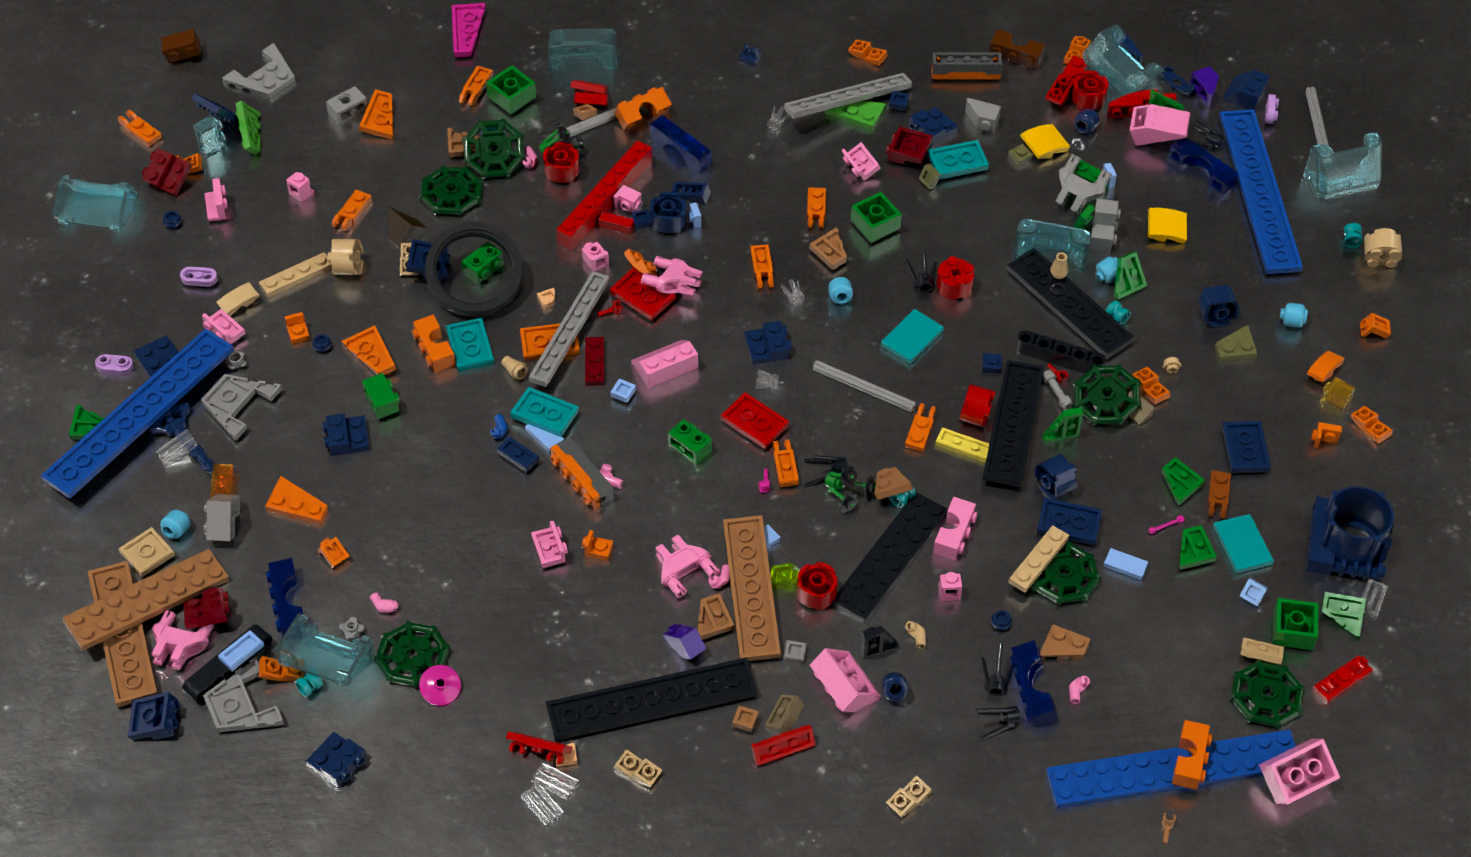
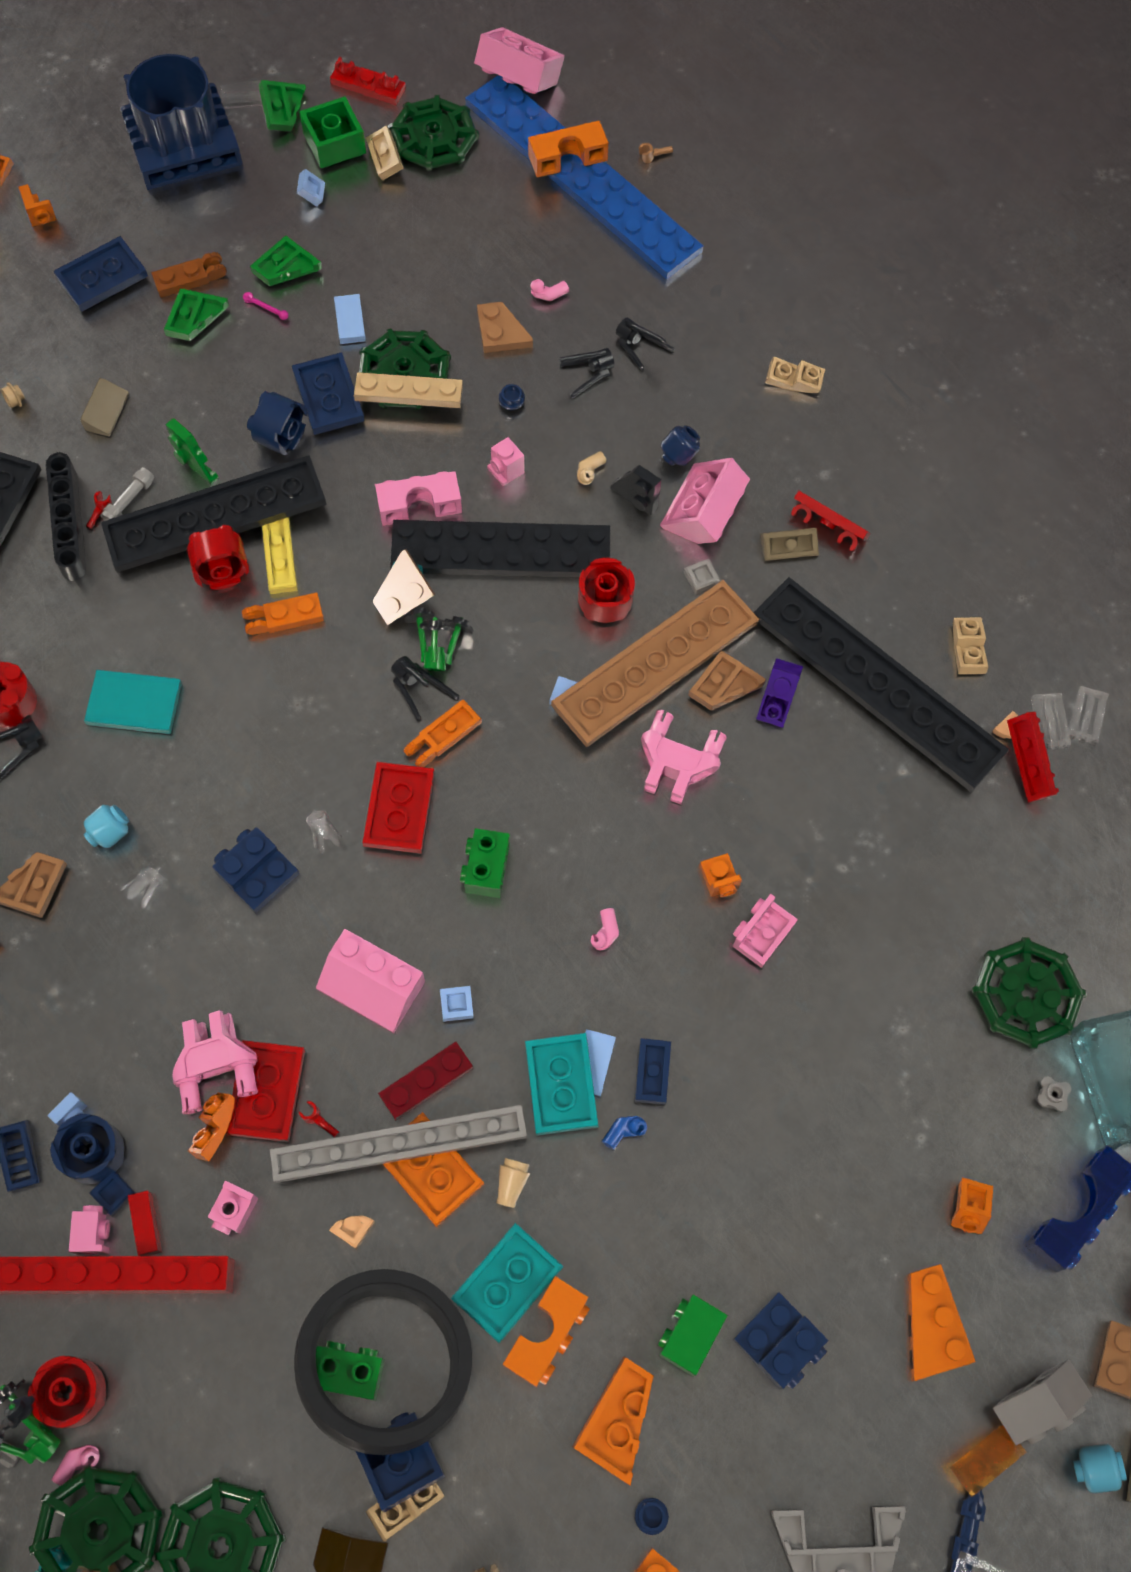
camera: 125 degrees left, 15 degrees up
bright pink arm [370,593,398,613] -> none
dark pink dish [419,665,461,706] -> none
piece [550,437,614,510] -> none
bright pink arm [709,564,730,589] -> none
medium nougat plate [732,705,759,733] -> none
orange hinge [750,244,773,289] -> none
dark pink hand [758,469,770,493] -> none
clear neon green bracket [771,563,800,590] -> none
light grey axle [813,360,916,412] -> none
dark blue plate [982,353,1002,374] -> none
clear blue arch [1010,640,1059,727] -> none
dark green plate [1073,364,1142,426] -> none
orange slope [1132,367,1170,405] -> none
teal tile [1213,514,1274,574] -> none

